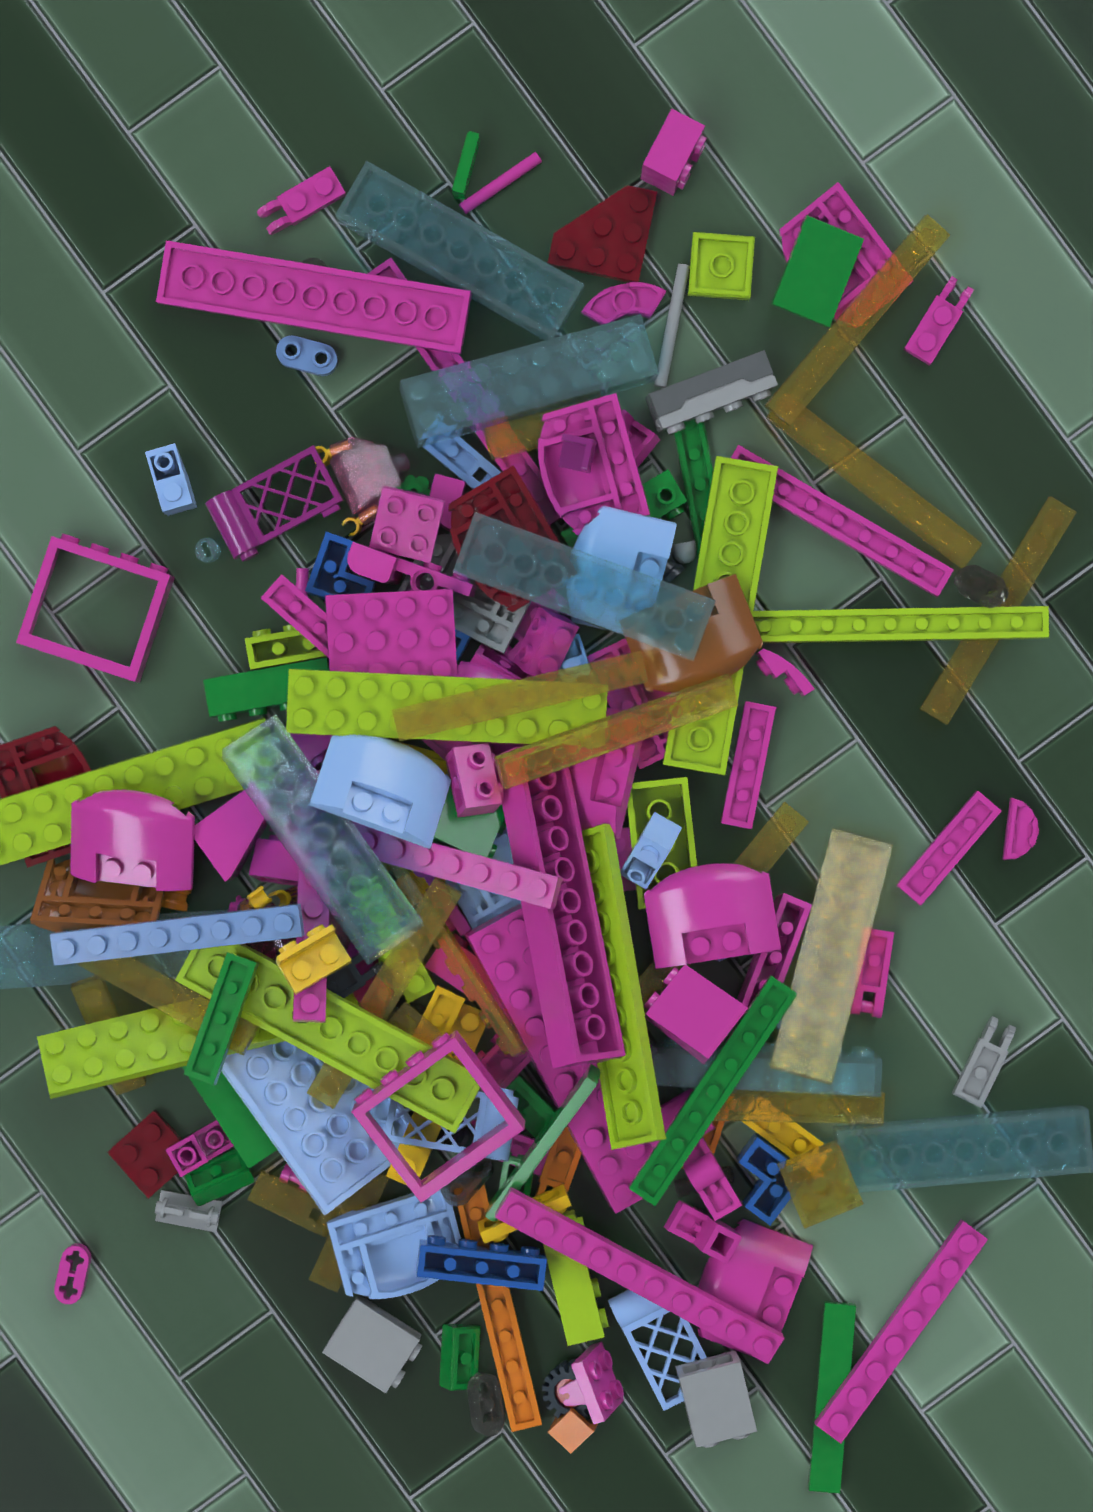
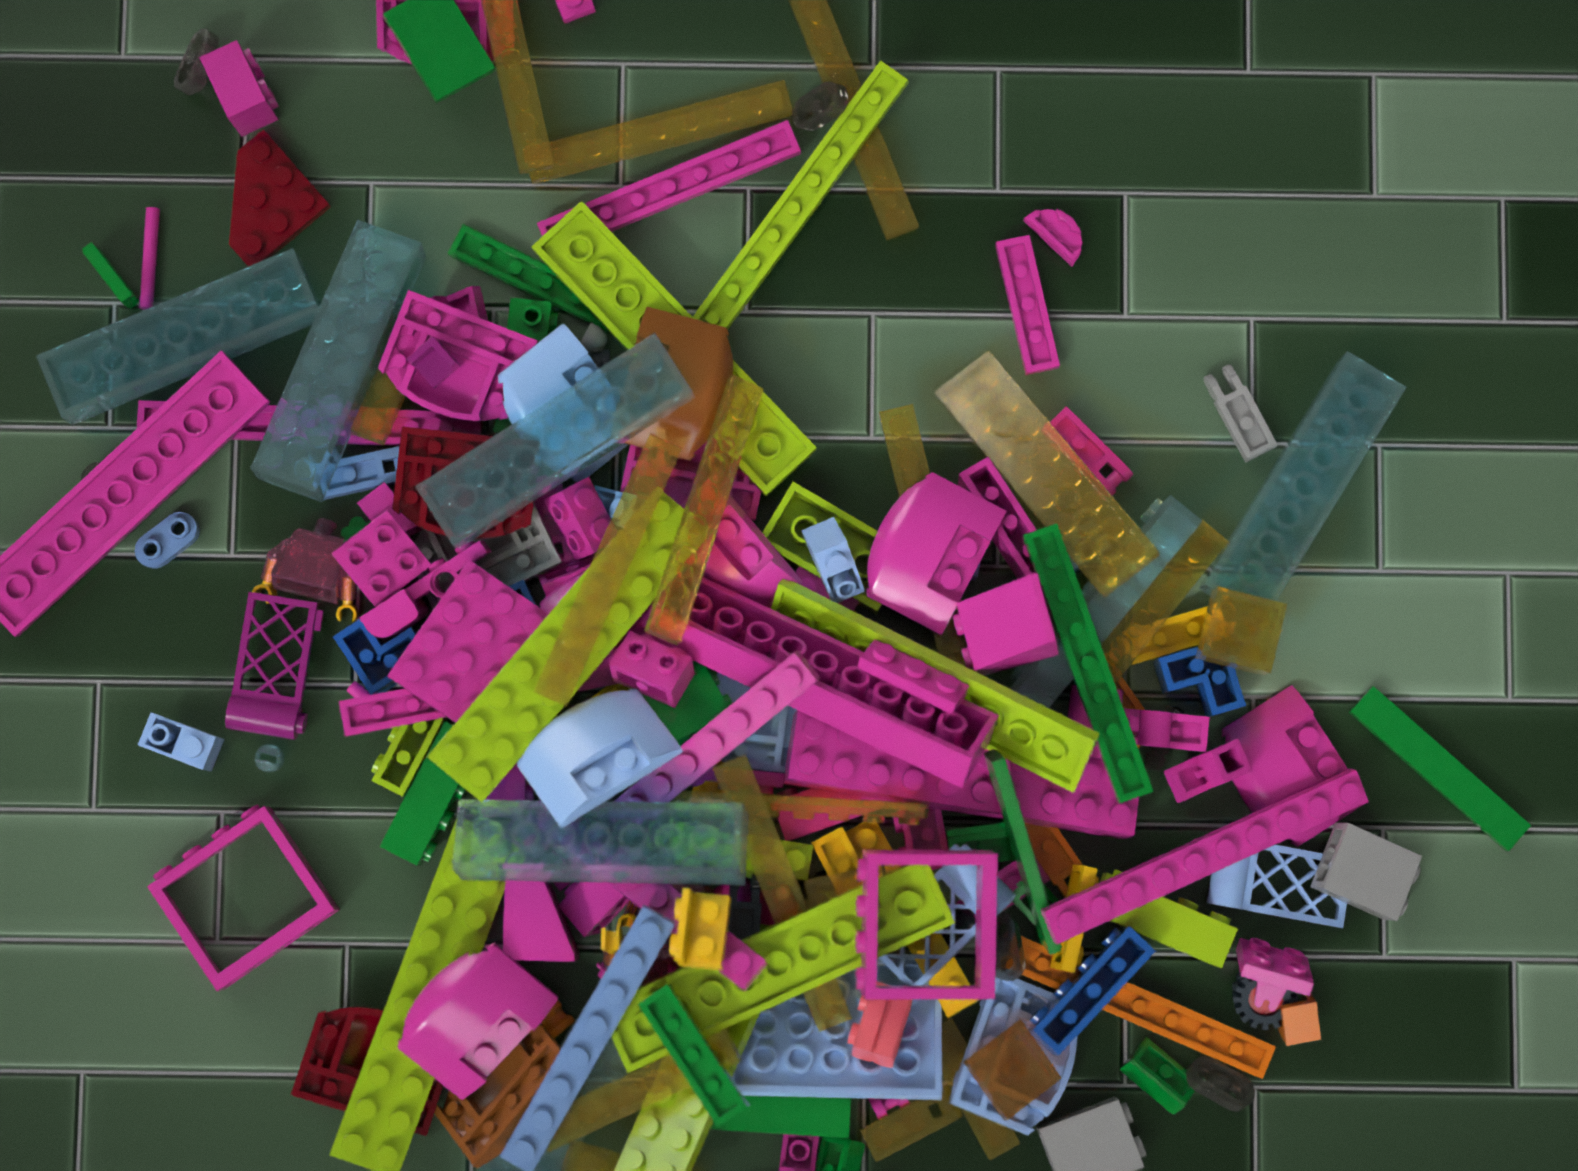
camera: 55 degrees left, 5 degrees down
dark pink hinge [257,166,346,235] -> none
dark pink tile [581,282,666,329] -> none
piece [645,350,778,435] -> none
light grey bar [654,264,690,388] -> none
lime plate [688,232,755,300] -> none
dark pink plate [721,701,776,829] -> none
dark pink slope [756,648,815,697] -> none
dark pink plate [814,1219,988,1443] -> none
none -> clear smoke plate [174,28,220,95]
none -> coral brick [847,981,913,1068]
none -> dark pink plate [857,639,969,714]
none -> clear orange plate [963,1020,1062,1121]

